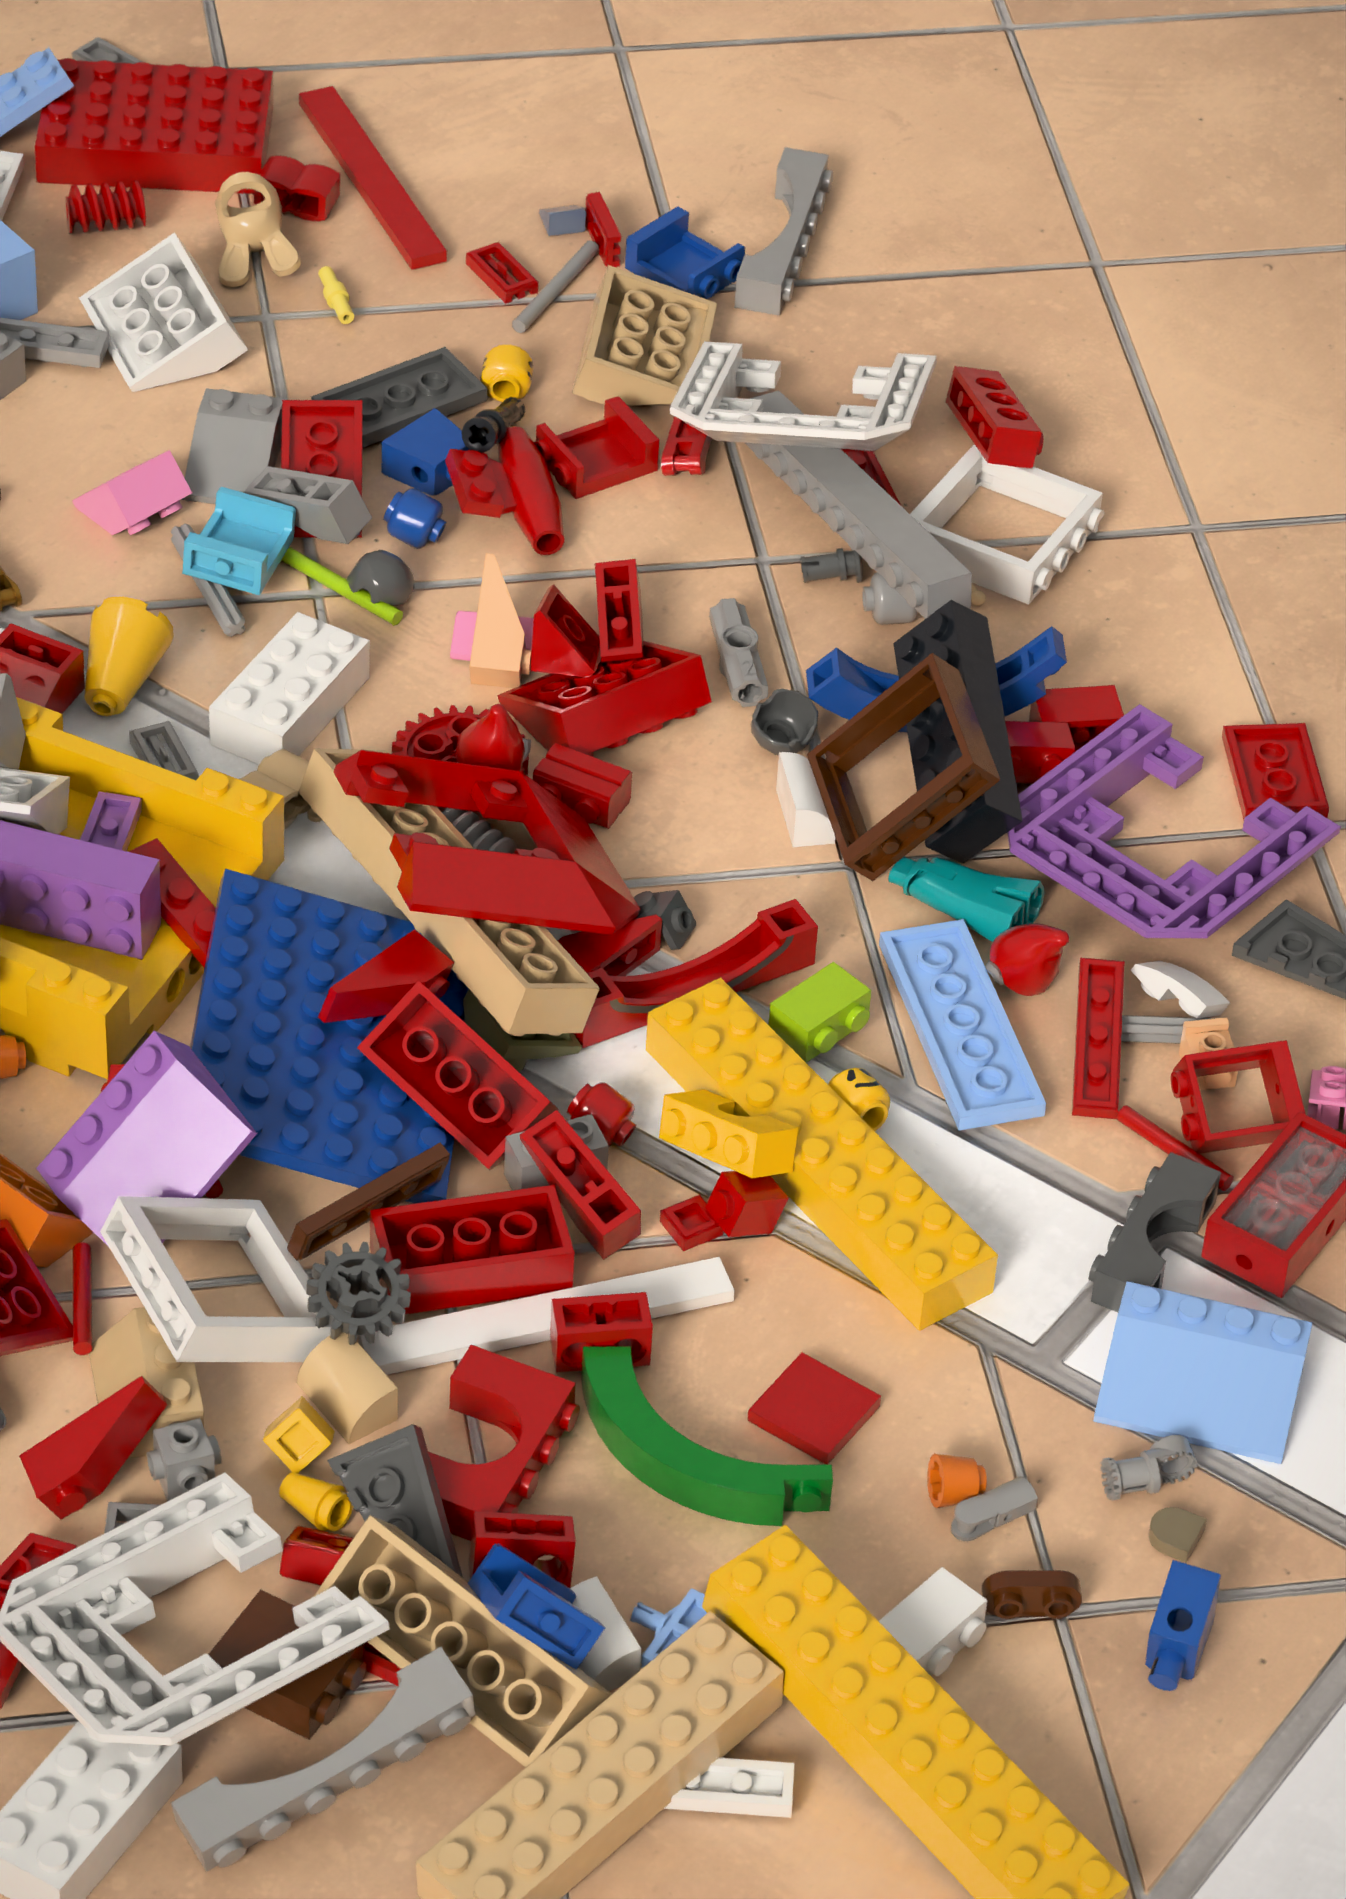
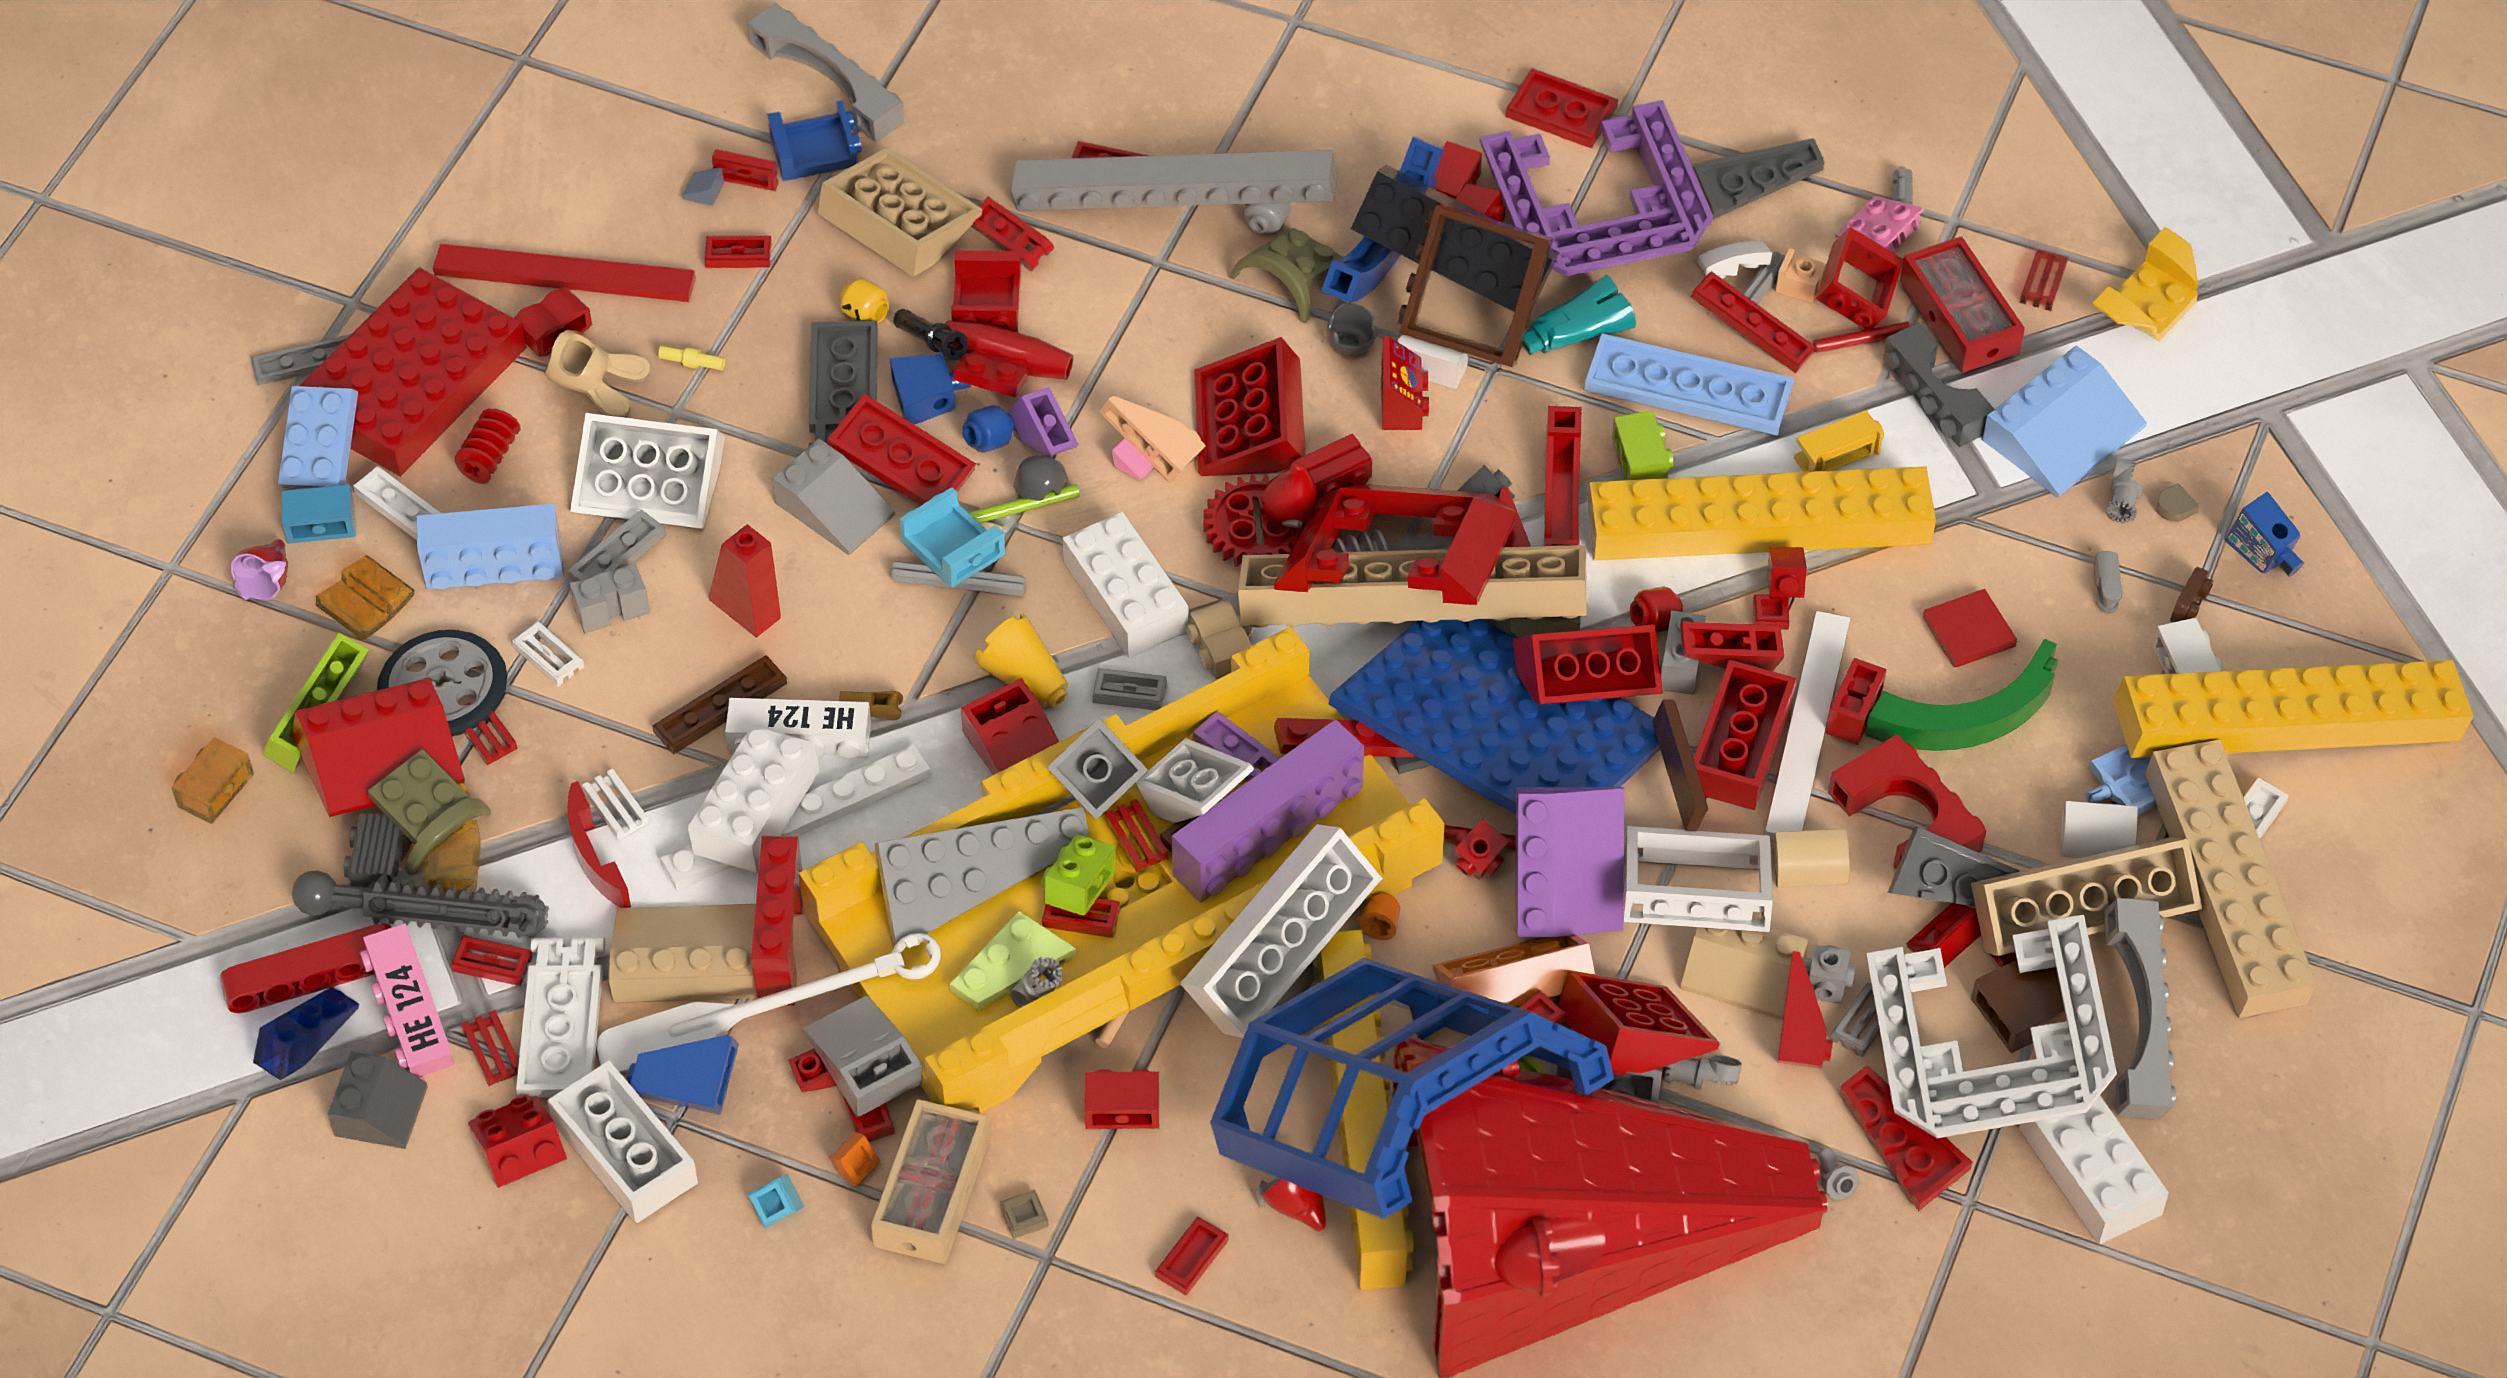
camera: 55 degrees left, 10 degrees up
bright pink slope [72,450,192,535] -> none
red bar [72,1242,92,1355] -> none
light grey slope [244,466,372,544] -> none
yellow panel [263,1396,334,1474] -> none
yellow cone [279,1472,353,1531] -> none
dark grey gear [306,1242,411,1345] -> none
red slope [318,929,454,1023] -> none
blue panel [468,1543,605,1670] -> none
red brick [469,1511,576,1588] -> none
light grey bar [512,240,599,333] -> none
red slope [530,584,601,677] -> none
red slope [595,559,643,662] -> none
yellow arch [659,1089,798,1178] -> none
white slope [670,342,937,451] -> none
light grey piece [709,598,768,707] -> none
dark grey pin [800,548,863,583] -> none
yellow head [828,1068,890,1131] -> none
white window [910,444,1104,605] -> none
orange hat [927,1454,987,1508] -> none
red brick [945,366,1044,469] -> none
red hat [985,923,1069,996] -> none
none -> red slope [709,524,781,638]
none -> medium lavender slope [1008,387,1079,457]
none -> olive piece [1230,228,1342,323]
none -> red slope [1381,336,1429,430]
none -> yellow window [1794,410,1884,472]

